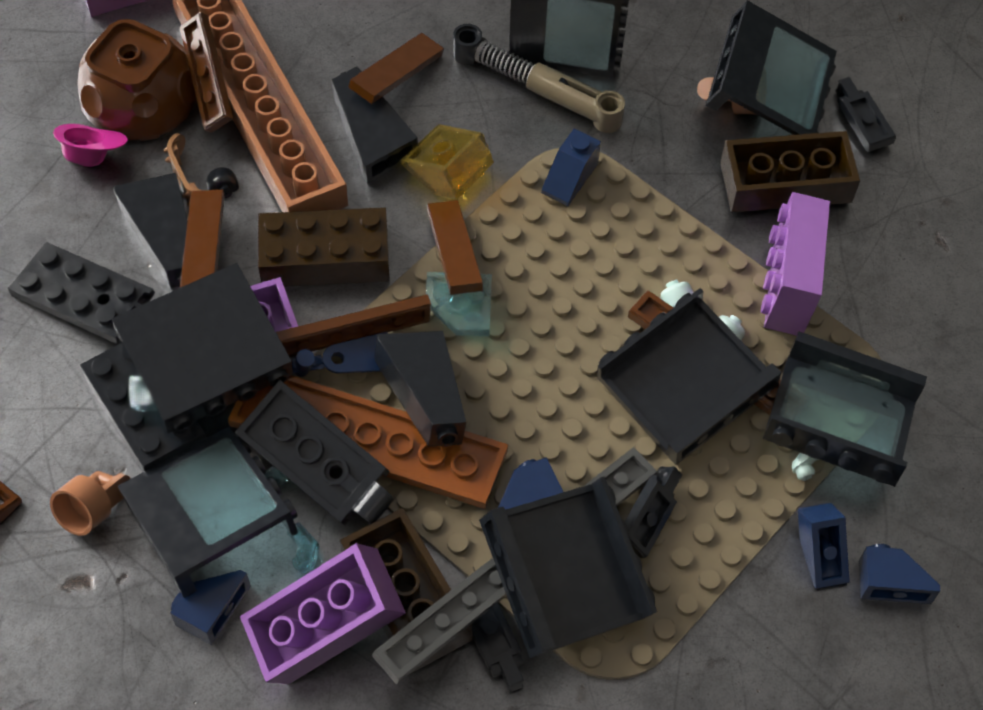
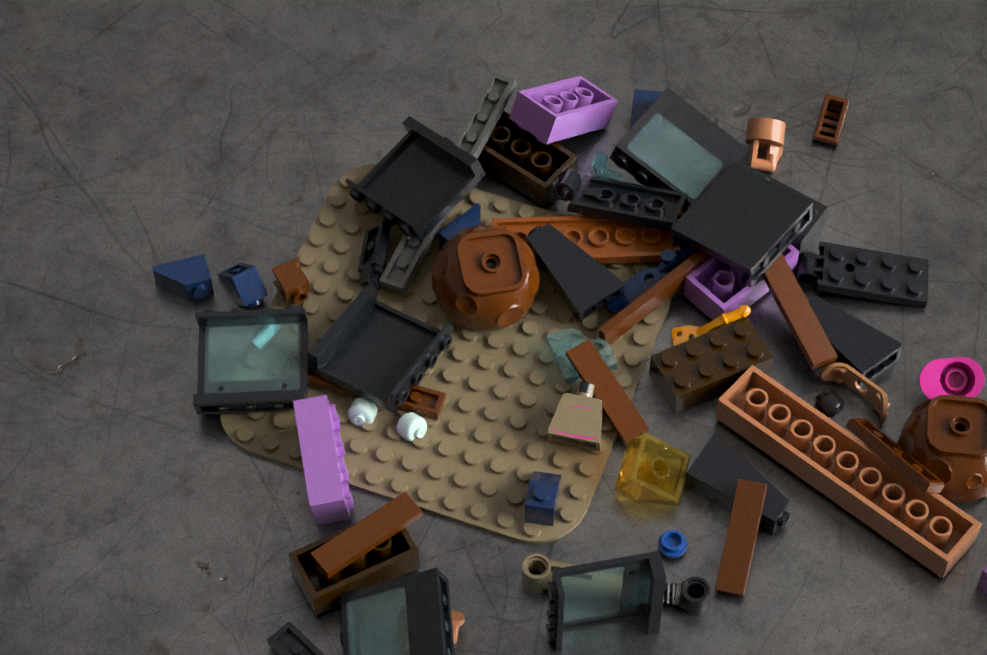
camera: 160 degrees right, 5 degrees down
none -> reddish brown window [272,257,310,306]
none -> reddish brown tile [311,492,423,578]
none -> reddish brown rock [432,224,540,331]
none -> dark tan torso [547,382,602,451]
none -> blue plate [658,530,687,558]
none -> light orange piece [672,305,751,346]

